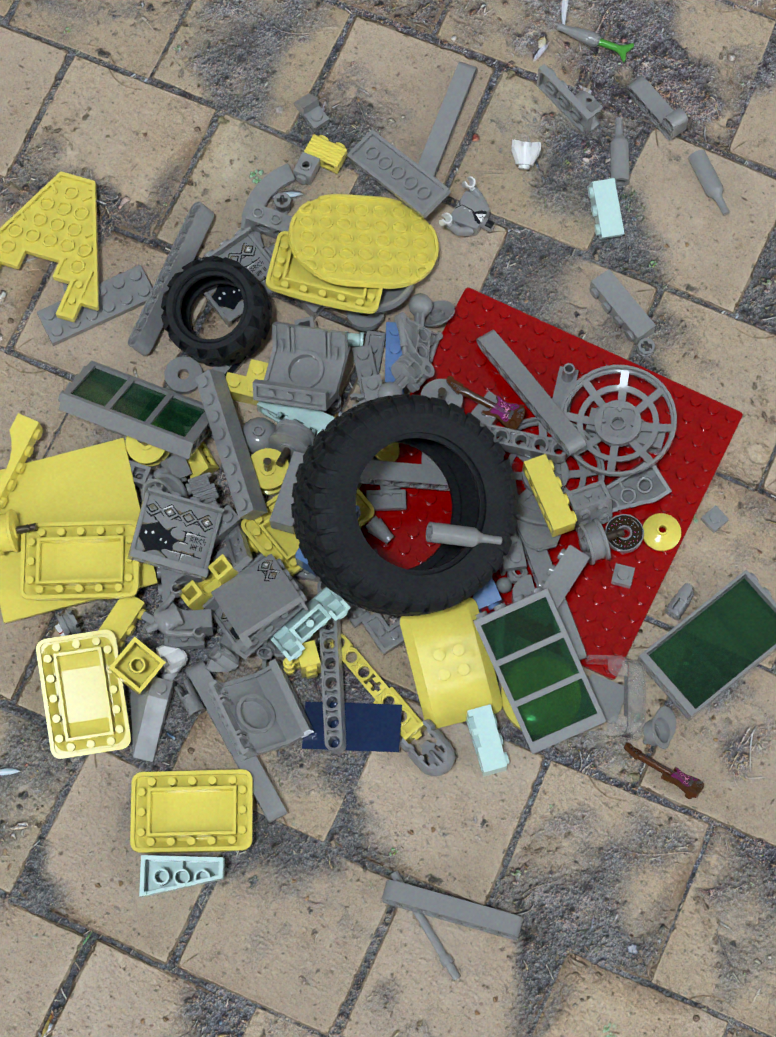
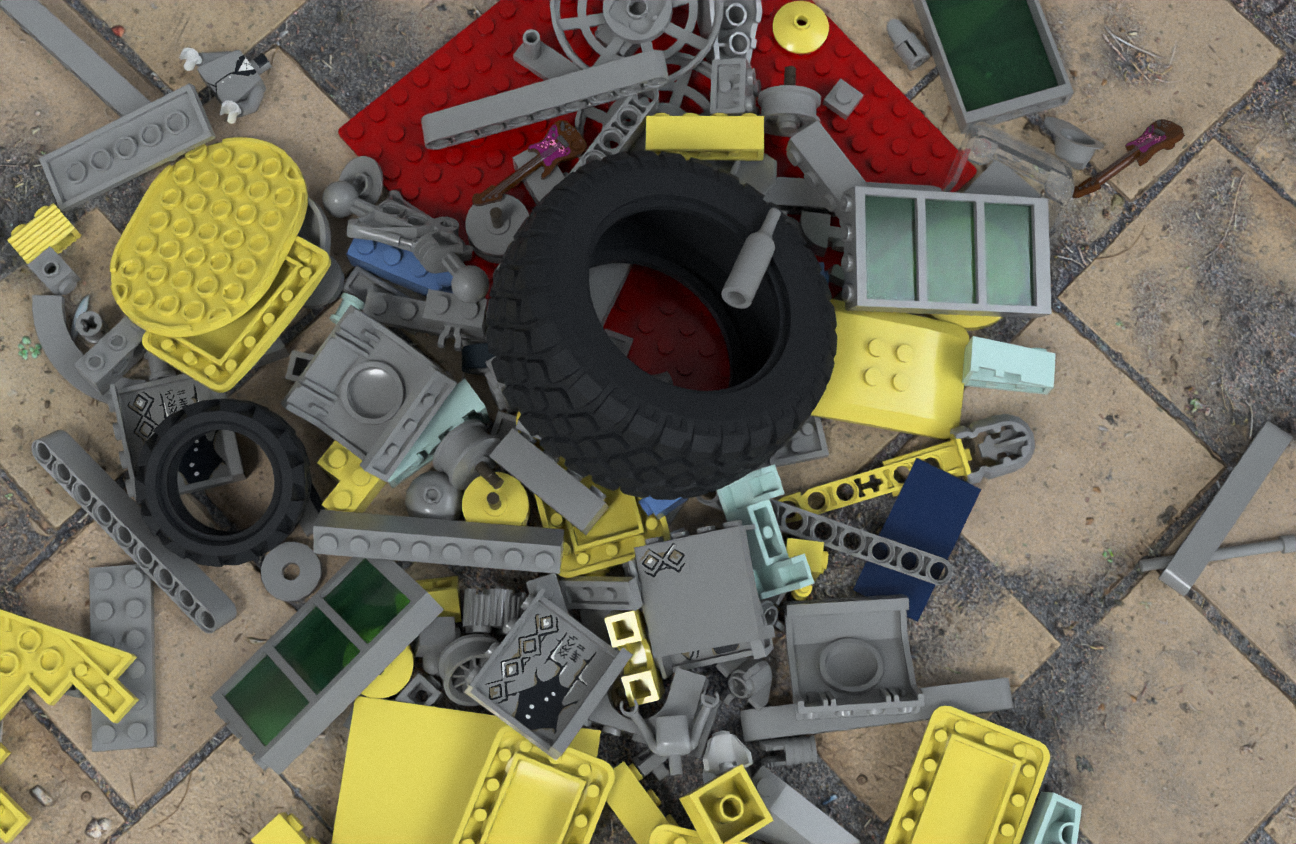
camera: 70 degrees left, 5 degrees up
tile [605,514,644,553] -> none

